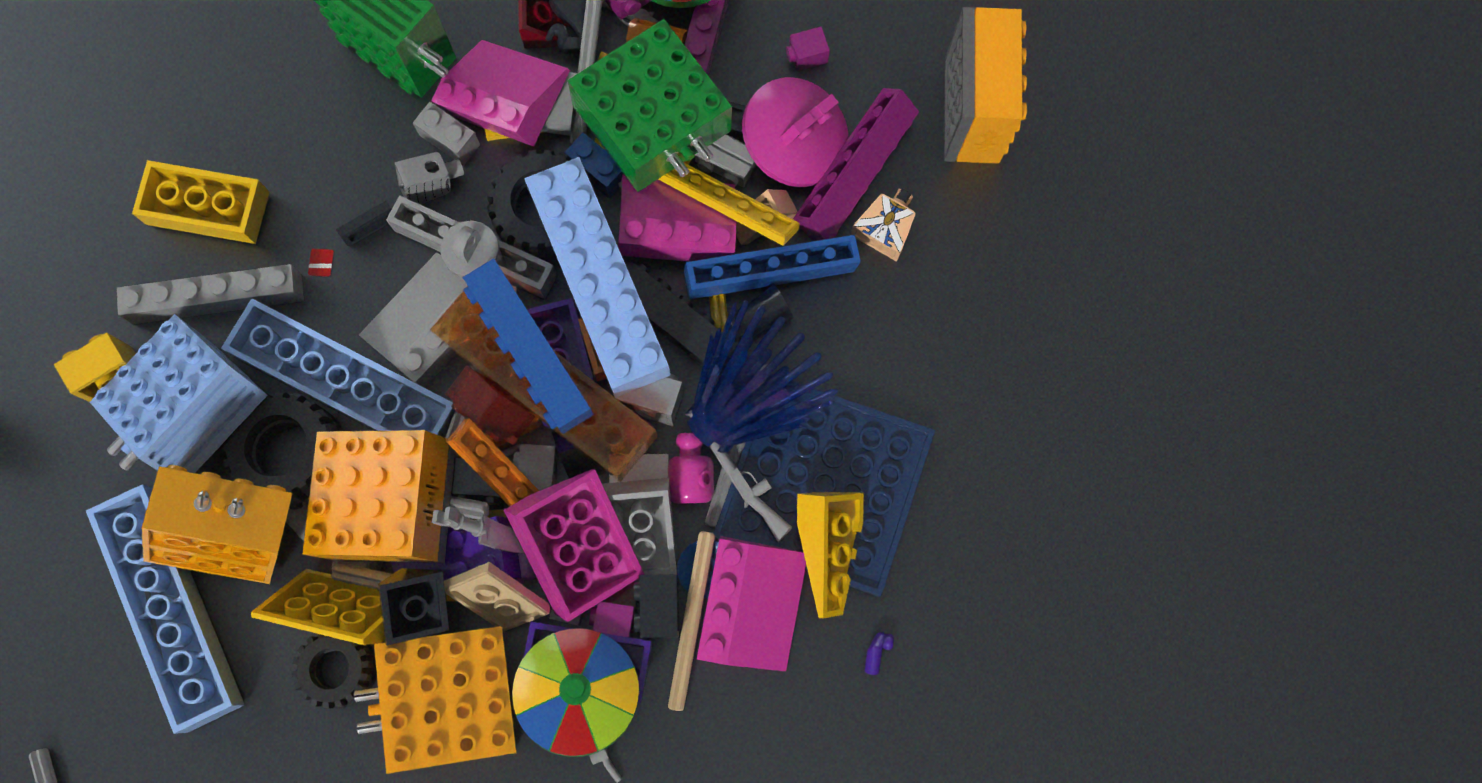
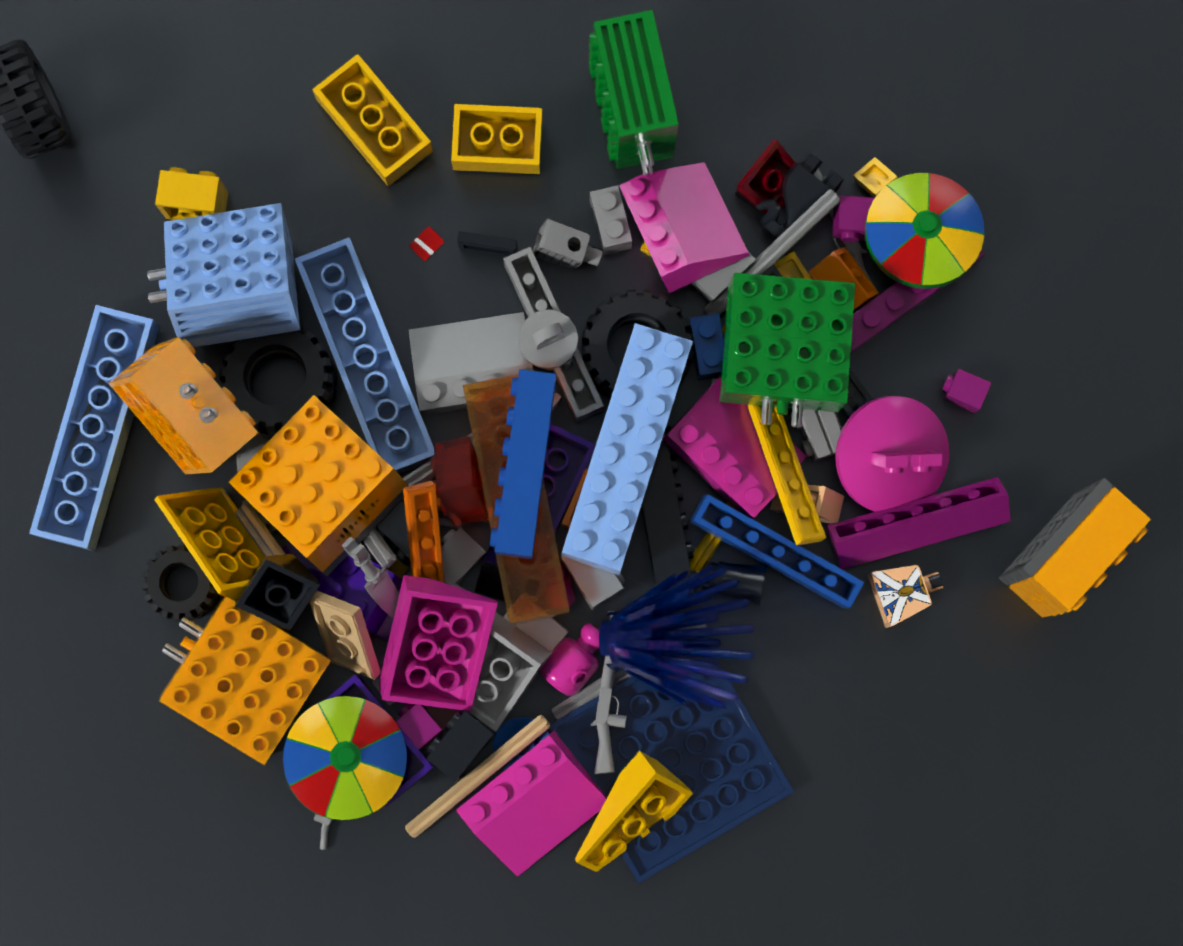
camera: 40 degrees right, 5 degrees up
light grey brick [117,264,304,324] -> none
dark purple arm [864,631,894,675] -> none
none -> yellow brick [451,104,543,174]

